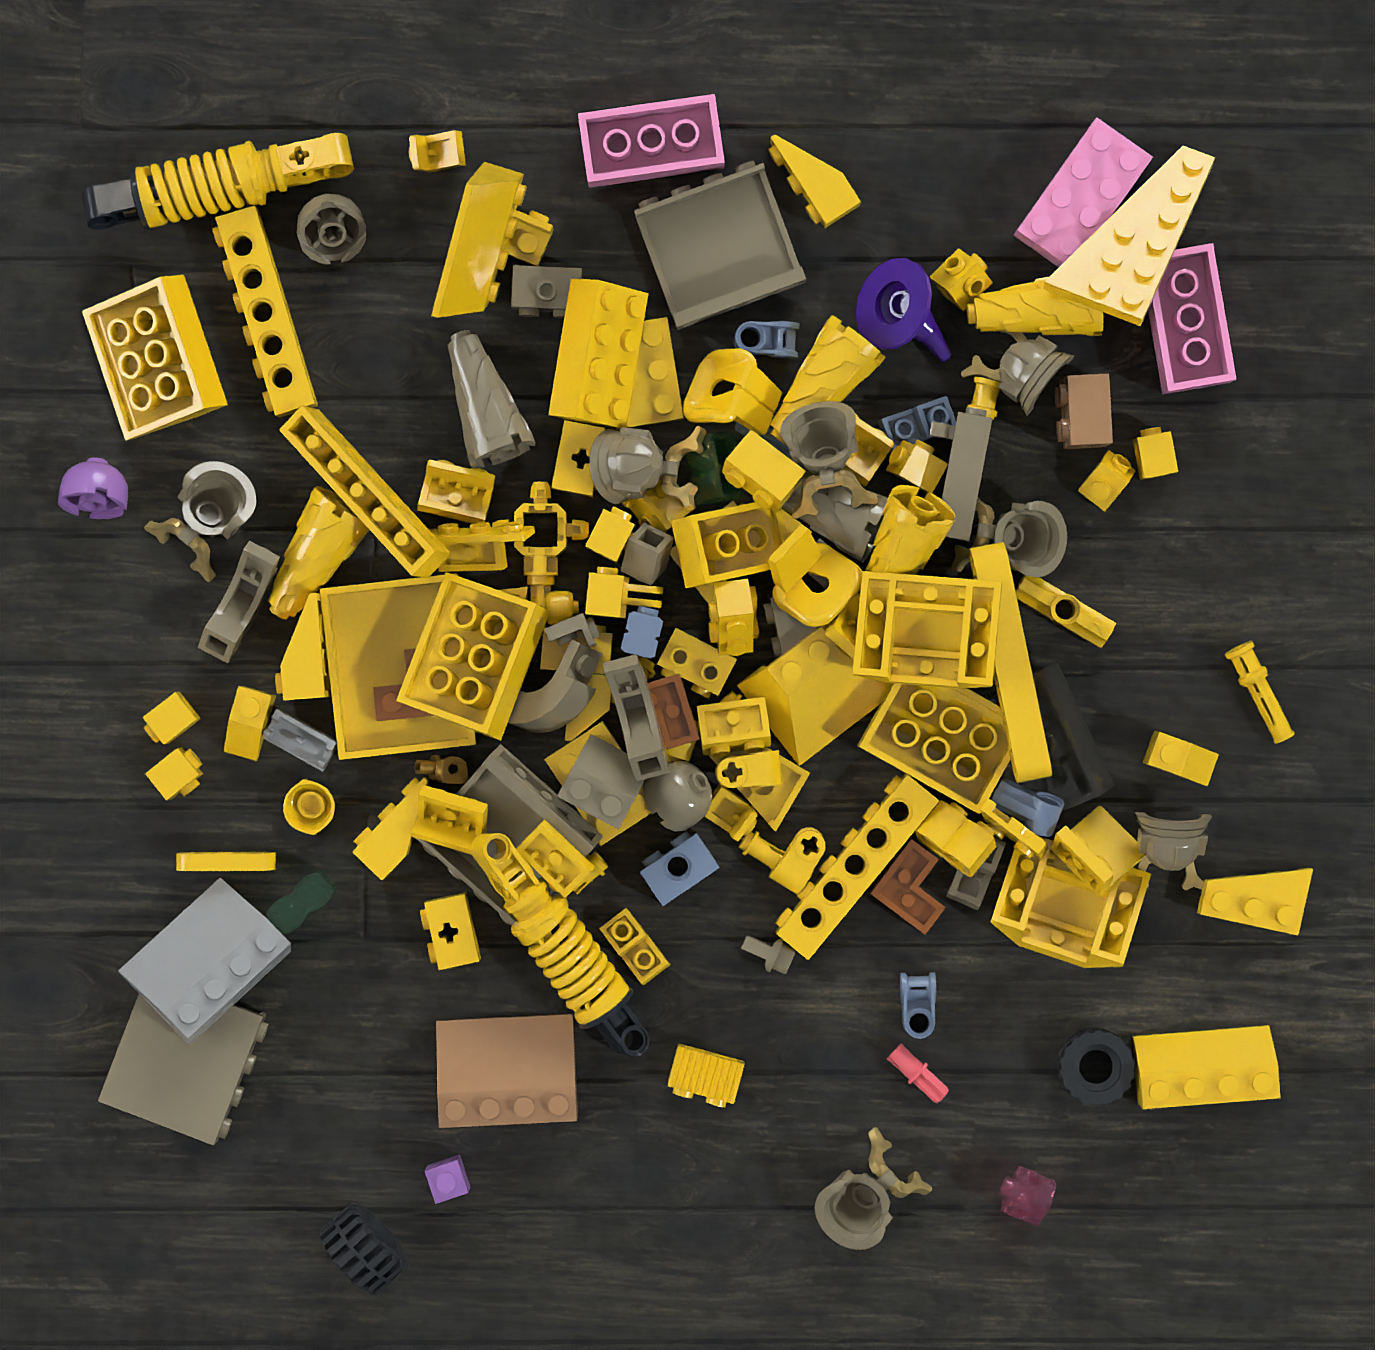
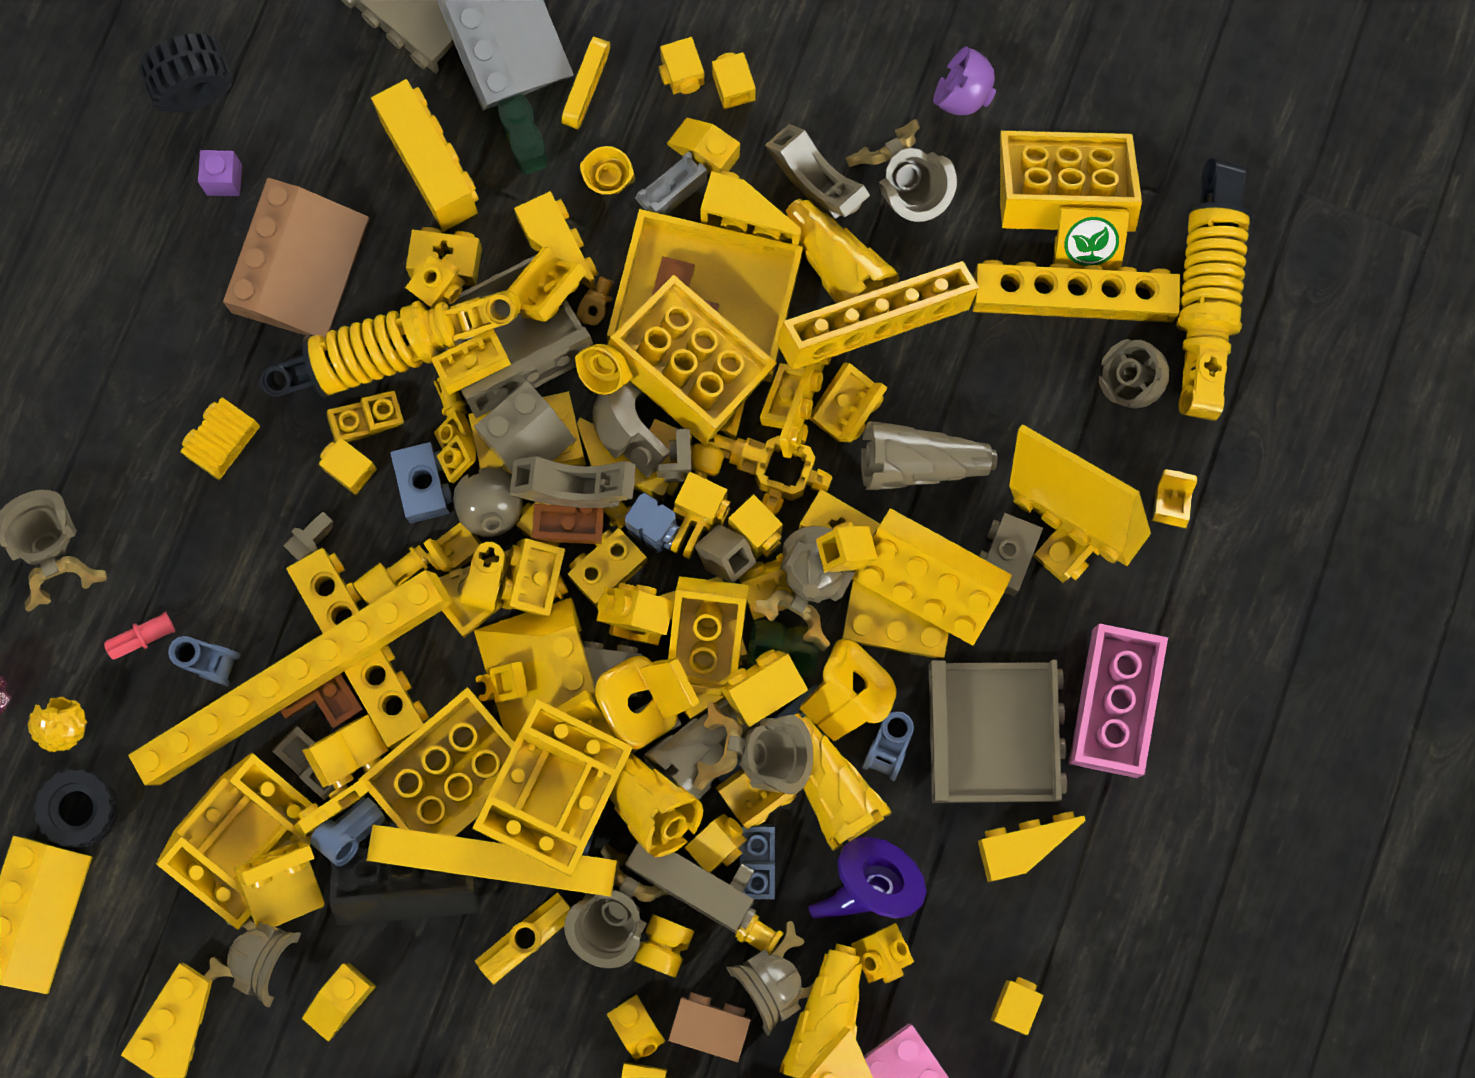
camera: 115 degrees right, 10 degrees down
none -> yellow piece [28,697,87,752]
none -> yellow brick [128,570,453,786]
none -> yellow brick [319,437,377,495]
none -> yellow brick [371,79,479,232]
none -> yellow brick [405,255,465,308]
none -> yellow slope [434,411,476,483]
none -> yellow plate [475,662,528,703]
none -> yellow hat [575,344,633,395]
none -> yellow wheel [634,914,694,978]
none -> yellow brick [816,522,878,573]
none -> yellow brick [990,977,1044,1035]
none -> slope [1053,206,1129,271]

